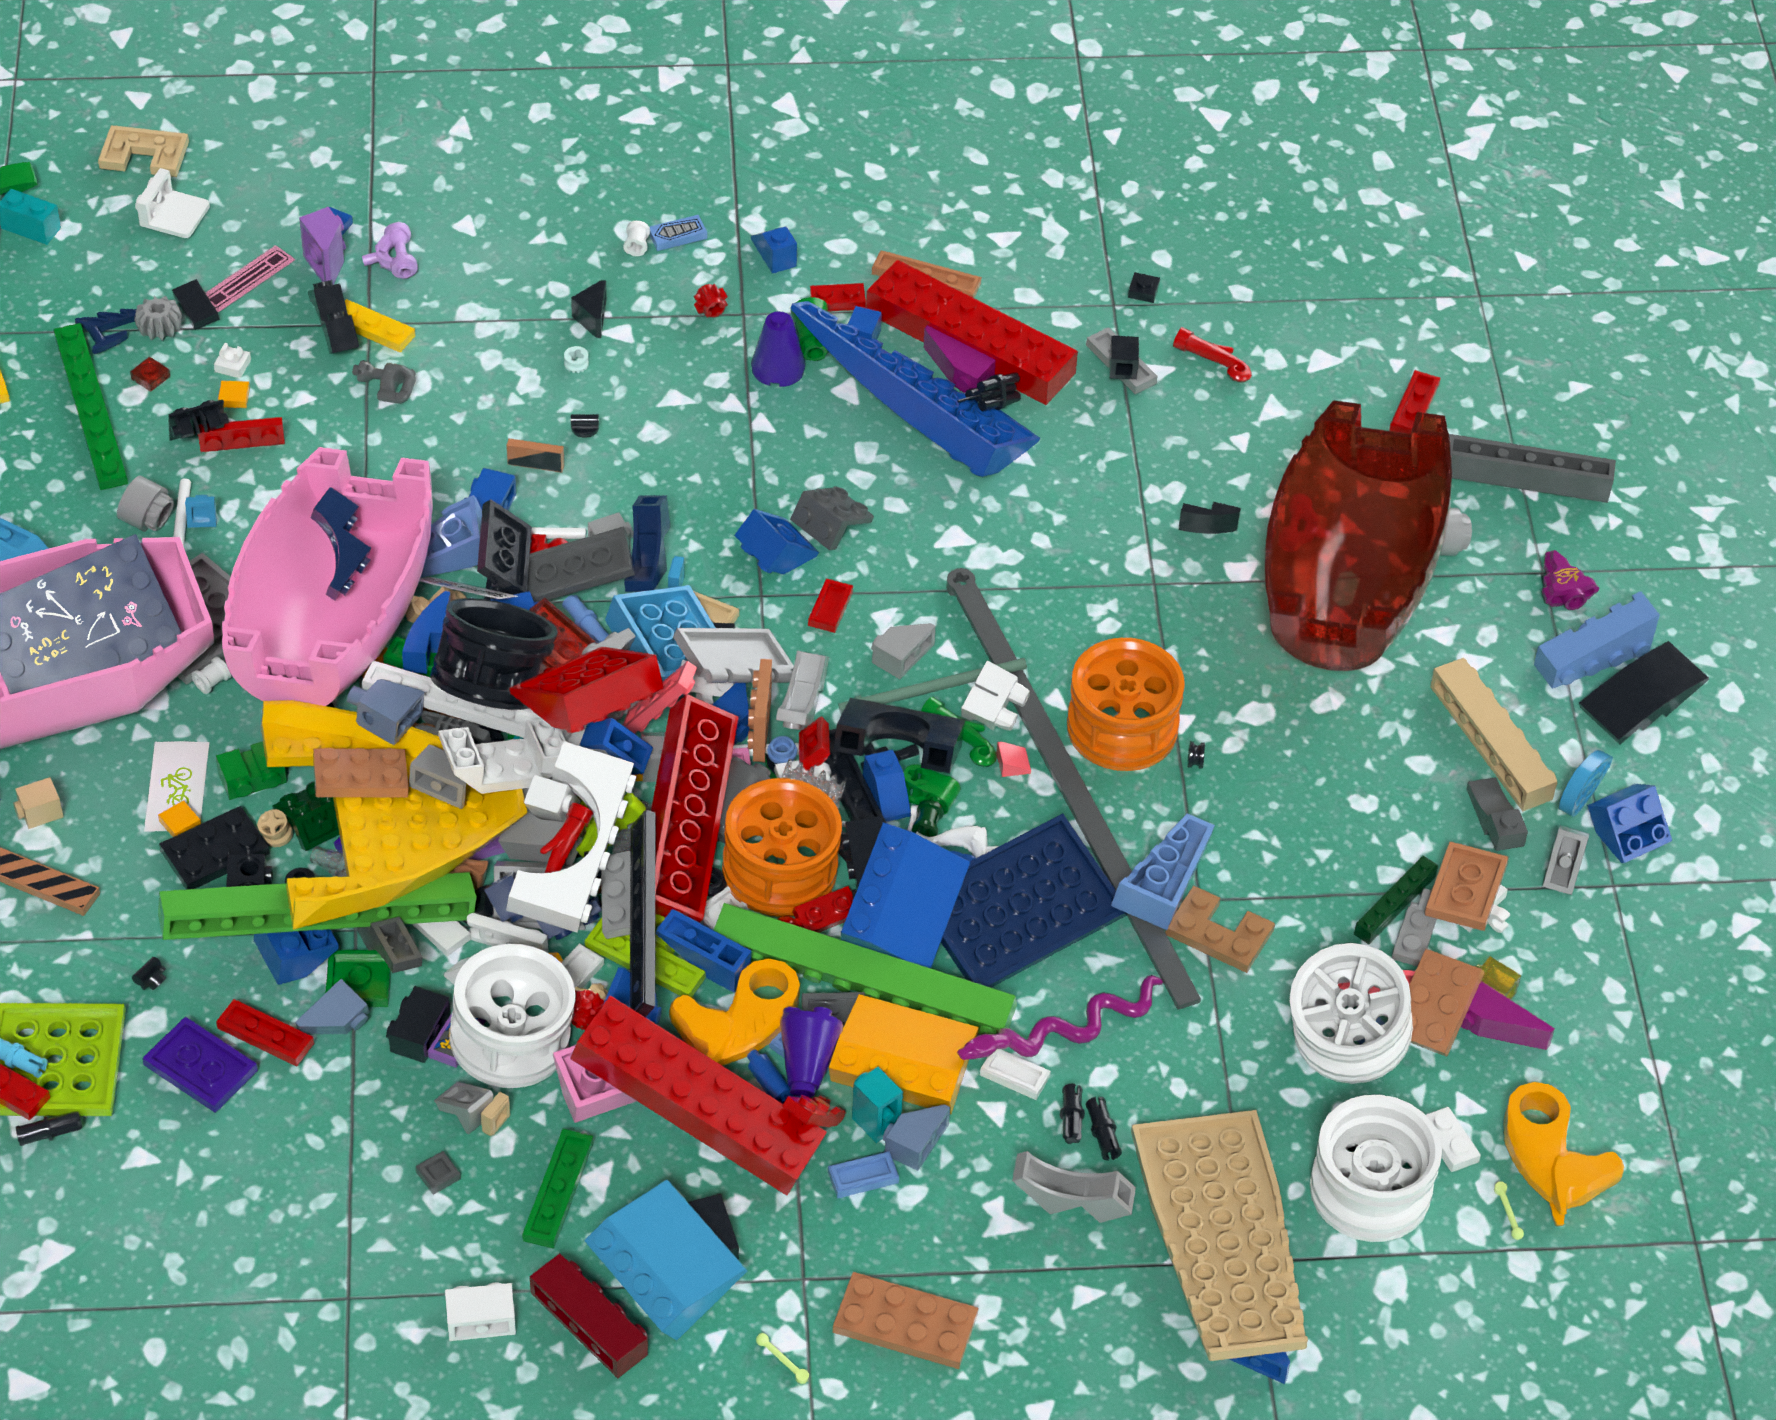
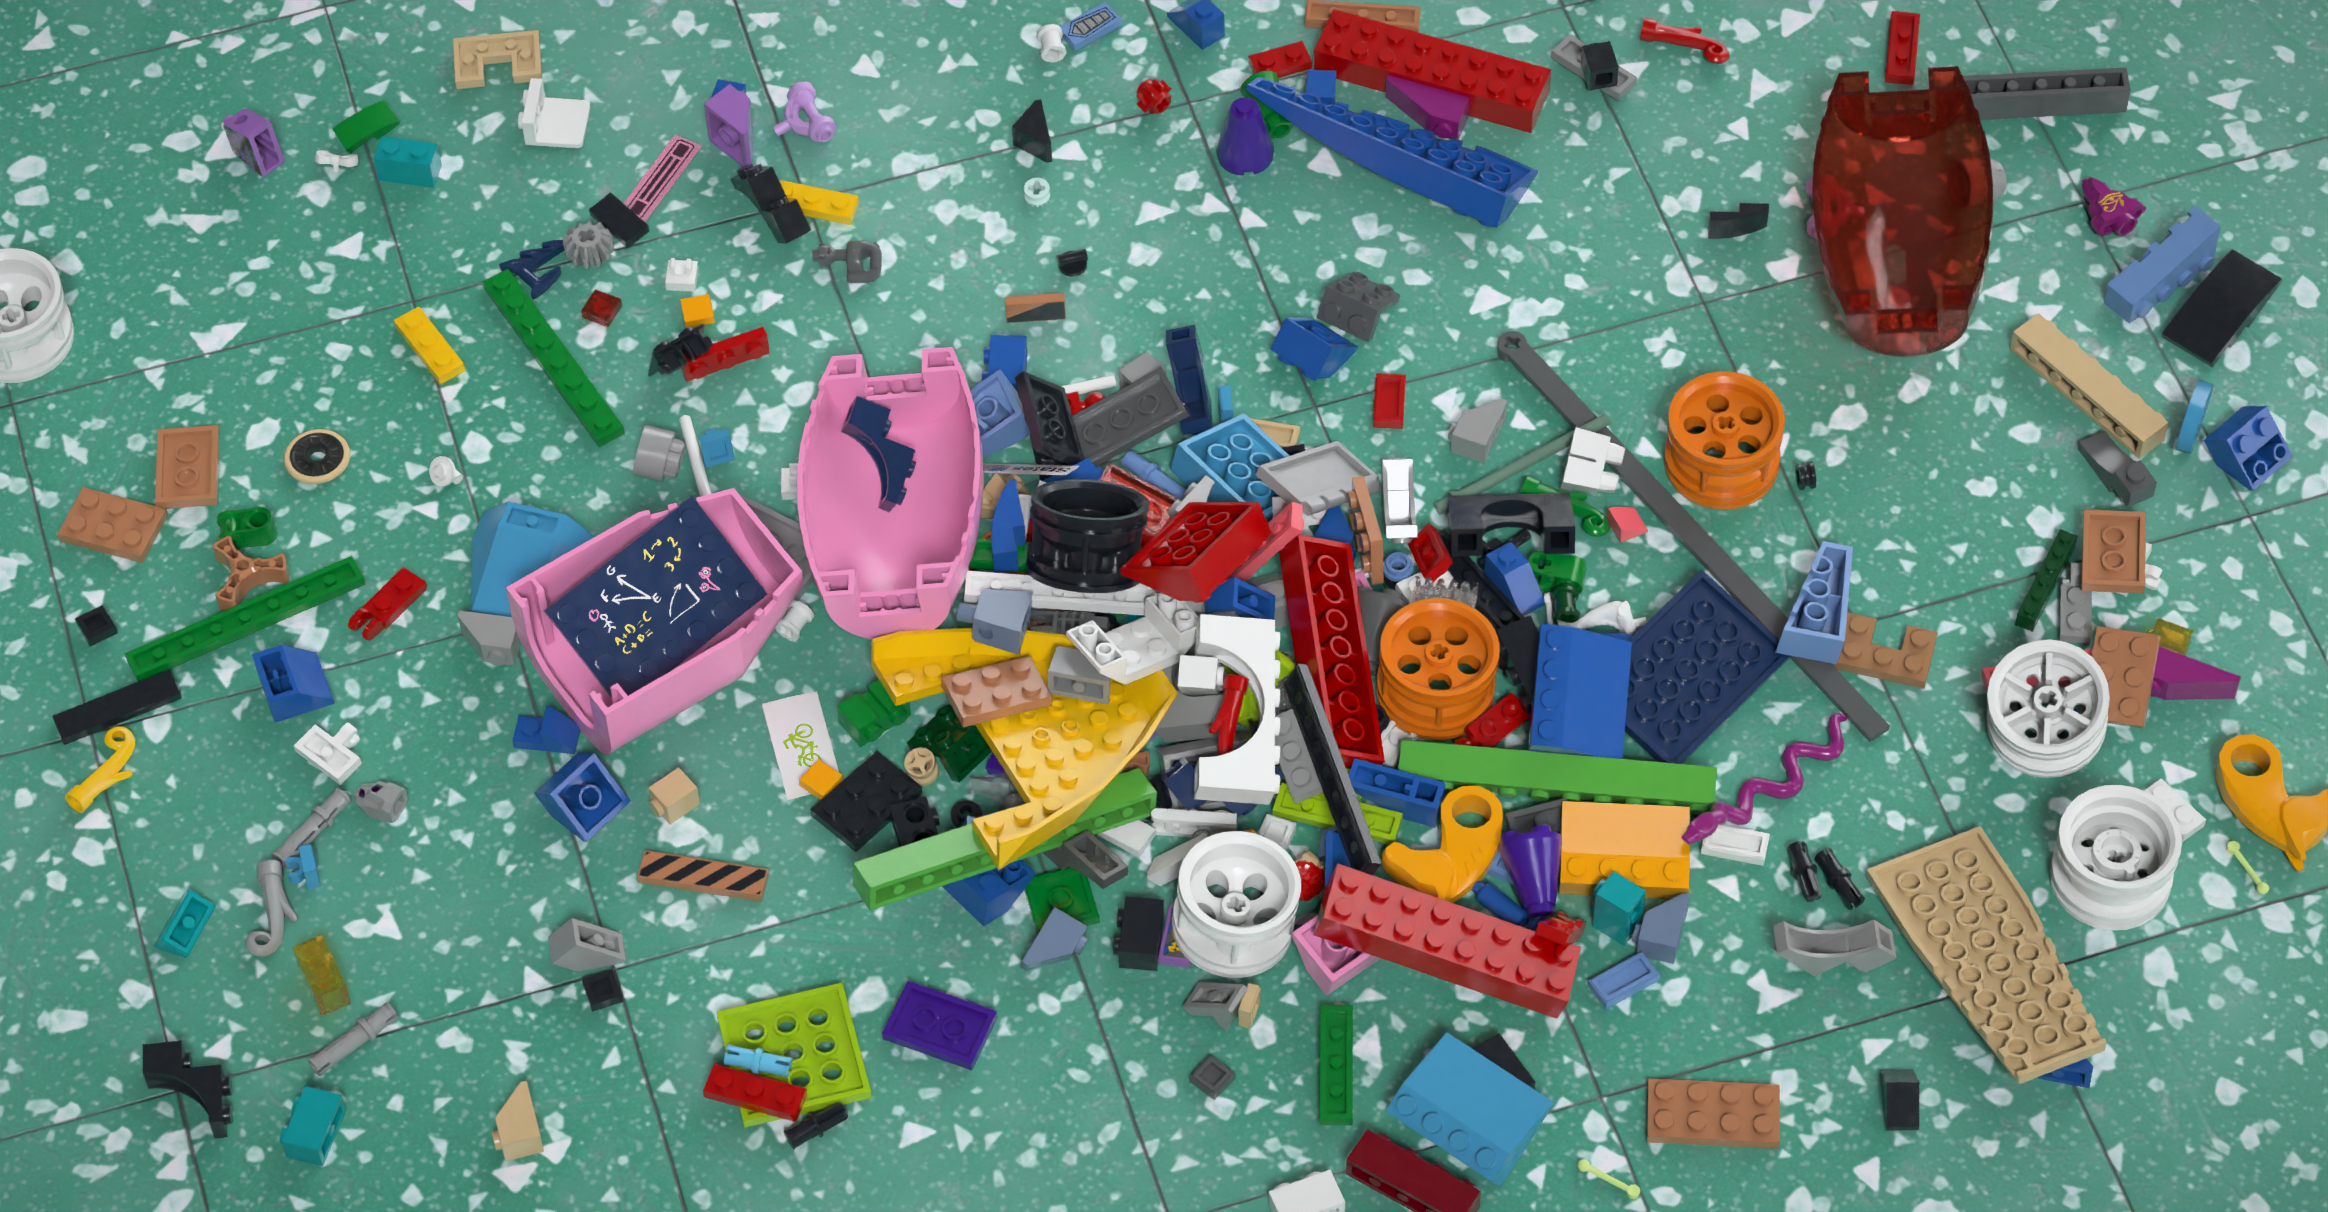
camera: 10 degrees left, 5 degrees up
black plate [132,957,166,990] -> none
red plate [216,999,314,1067] -> none
black piece [957,372,1021,411] -> none
light grey slope [1542,826,1590,895] -> none
none -> black slope [1880,1069,1920,1131]

